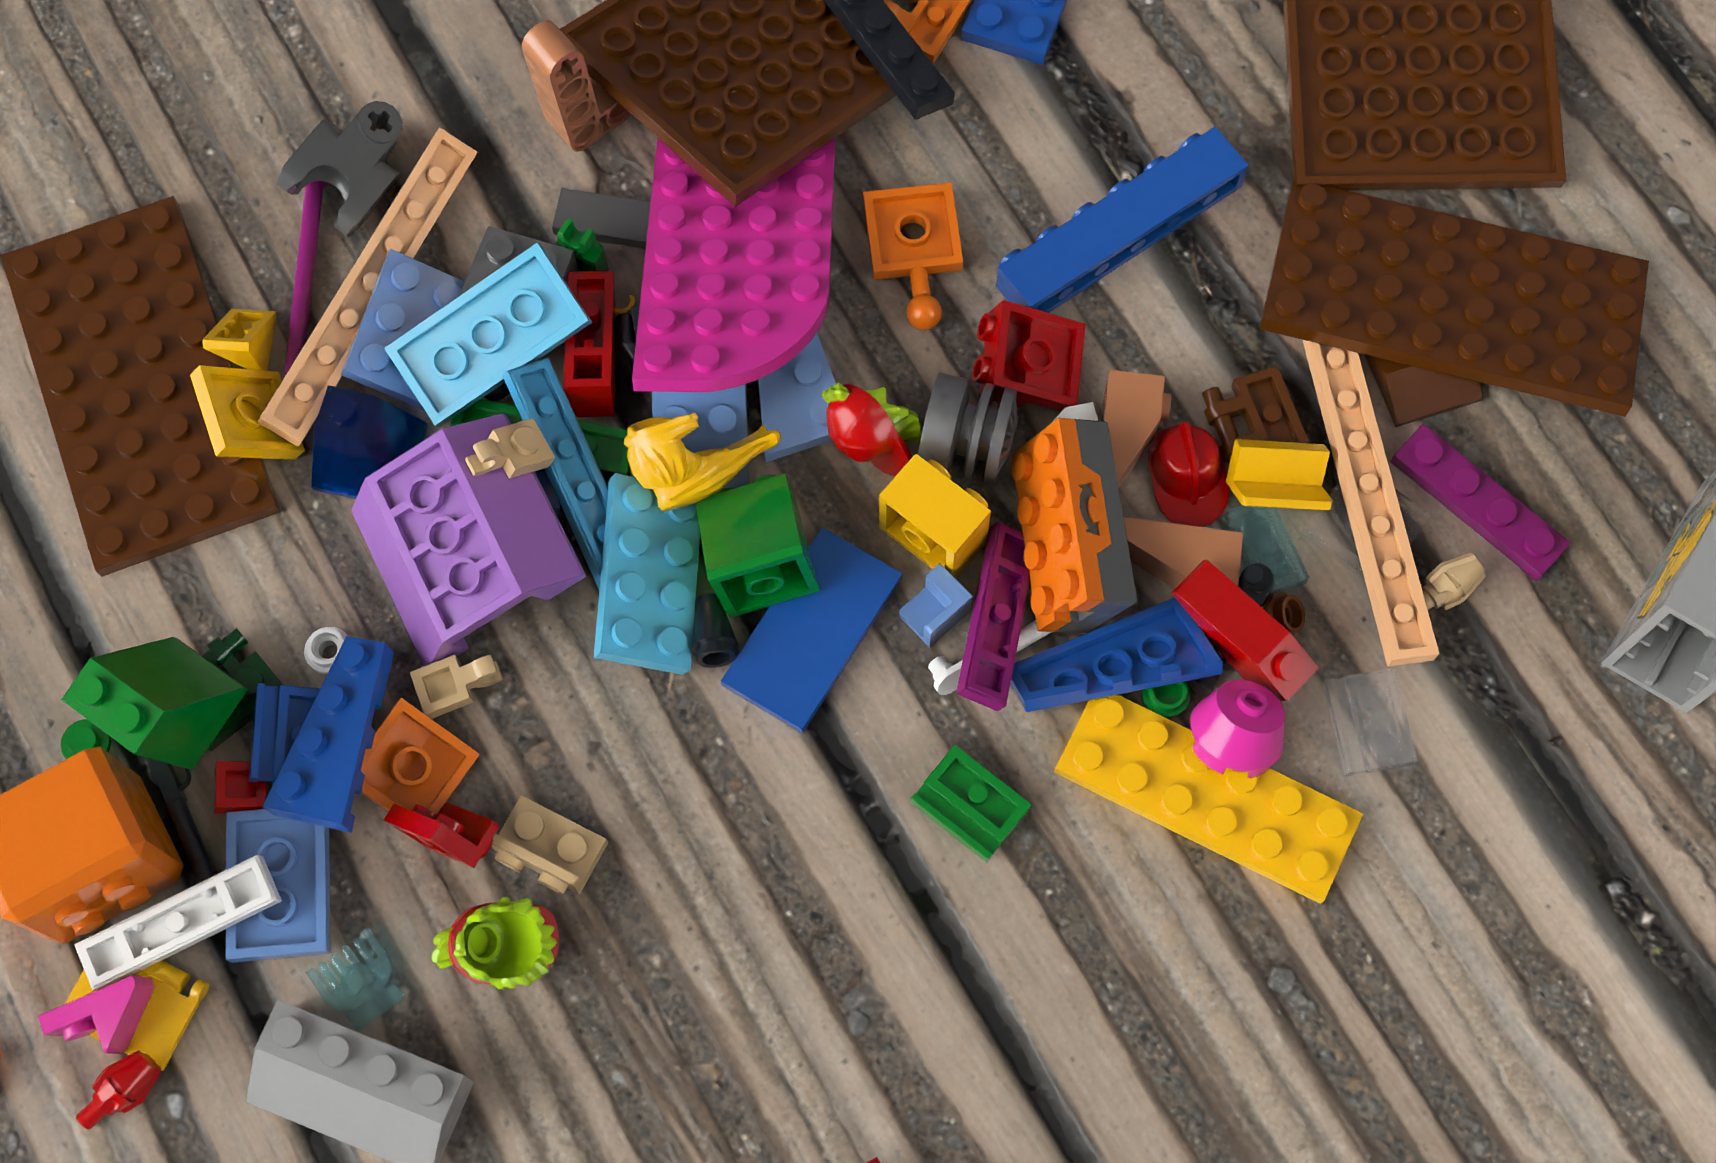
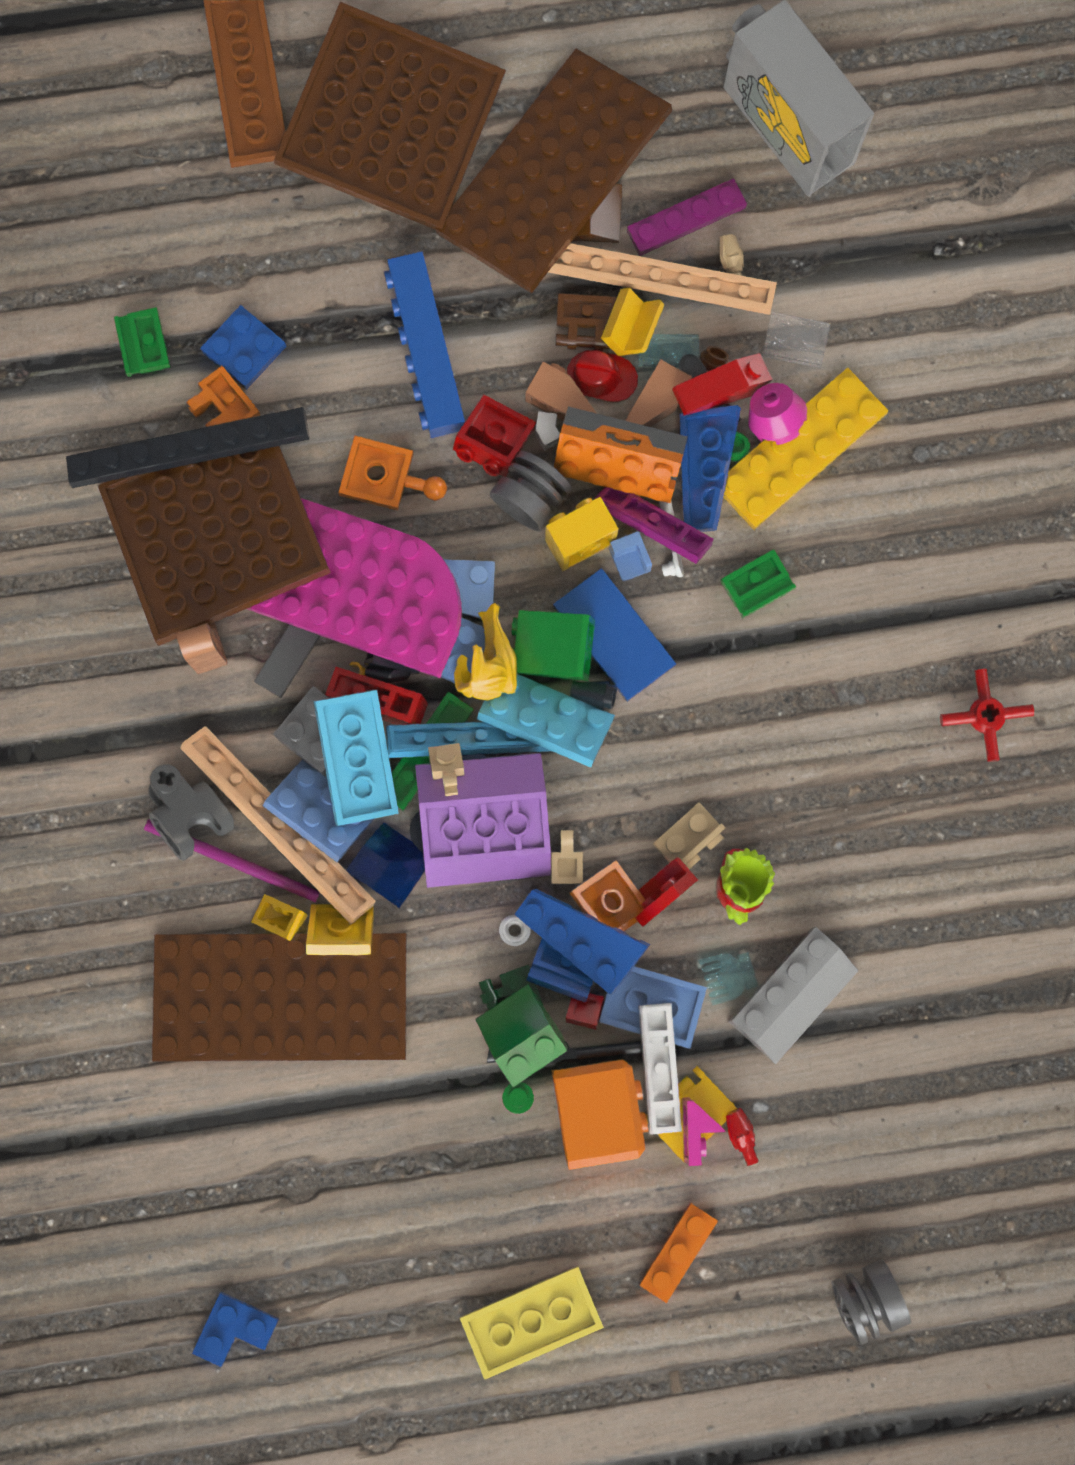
camera: 75 degrees left, 10 degrees up
green plate [556,218,609,272] -> none
red hair [822,382,922,476] -> none

